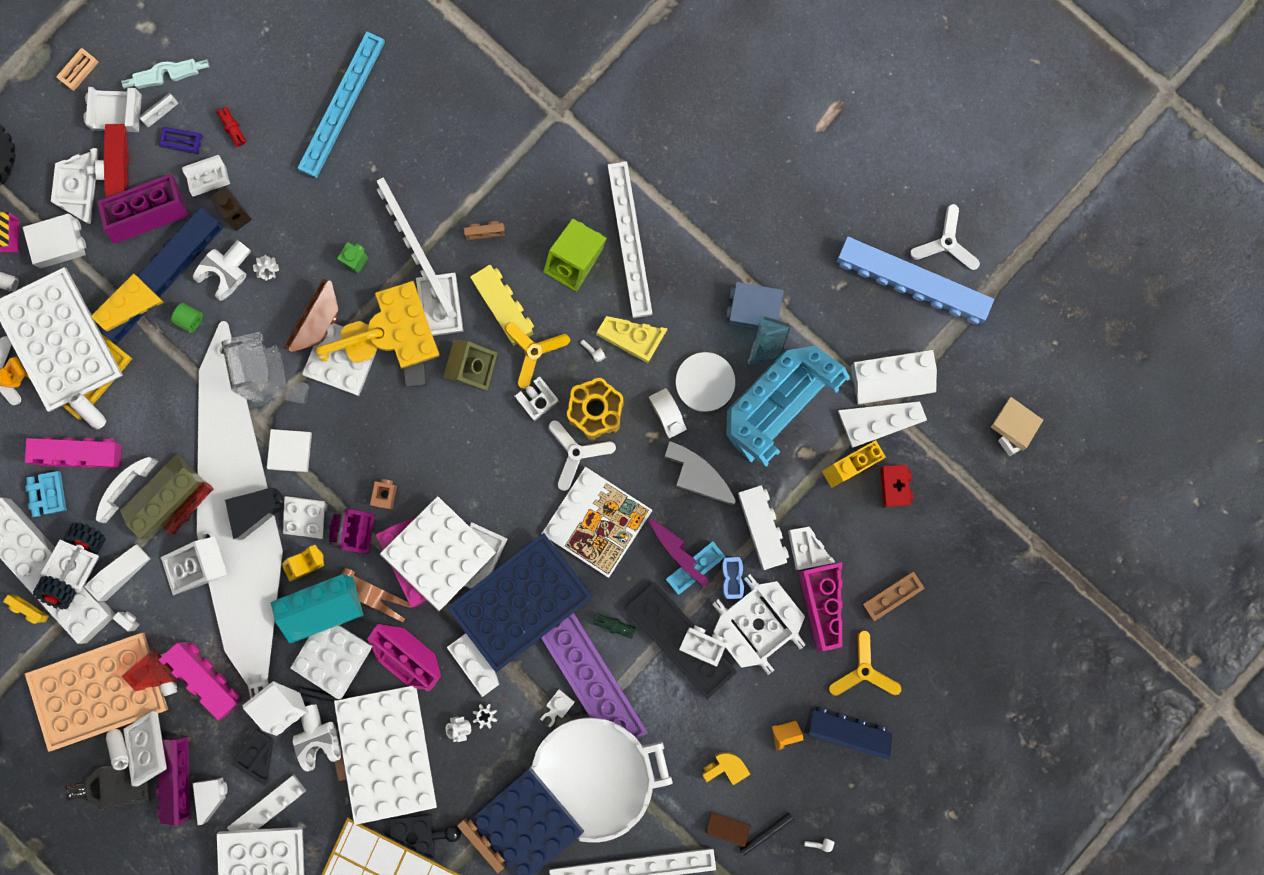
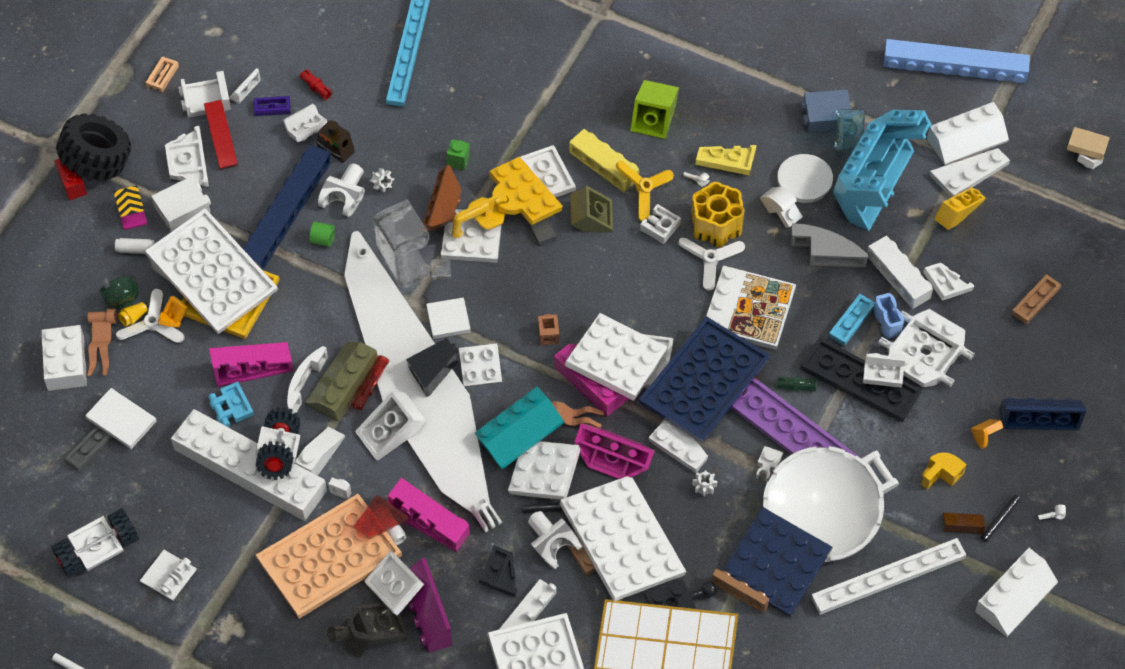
camera: 15 degrees left, 25 degrees down
yellow plate [3,595,50,624] -> none
white piece [68,392,106,430] -> none
white tile [87,160,104,180] -> none
yellow wing [91,274,164,331] -> none
magenta slope [97,173,189,244] -> none
white piece [106,729,129,770] -> none
light aqua piece [121,59,210,89] -> none
white slope [193,777,227,825] -> none
white slope [242,682,307,736] -> none
yellow brick [282,545,324,582] -> none
magenta piece [329,509,375,554] -> none
white plate [377,177,457,319] -> none
white gear [445,716,471,742] -> none
medium nougat plate [464,221,506,240] -> none
white plate [608,161,652,318] -> none
magenta slope [649,518,709,588] -> none
dark pink wedge [798,562,842,652] -> none
yellow piece [829,631,901,696] -> none
red brick [880,465,913,508] -> none
white piece [910,204,980,270] -> none

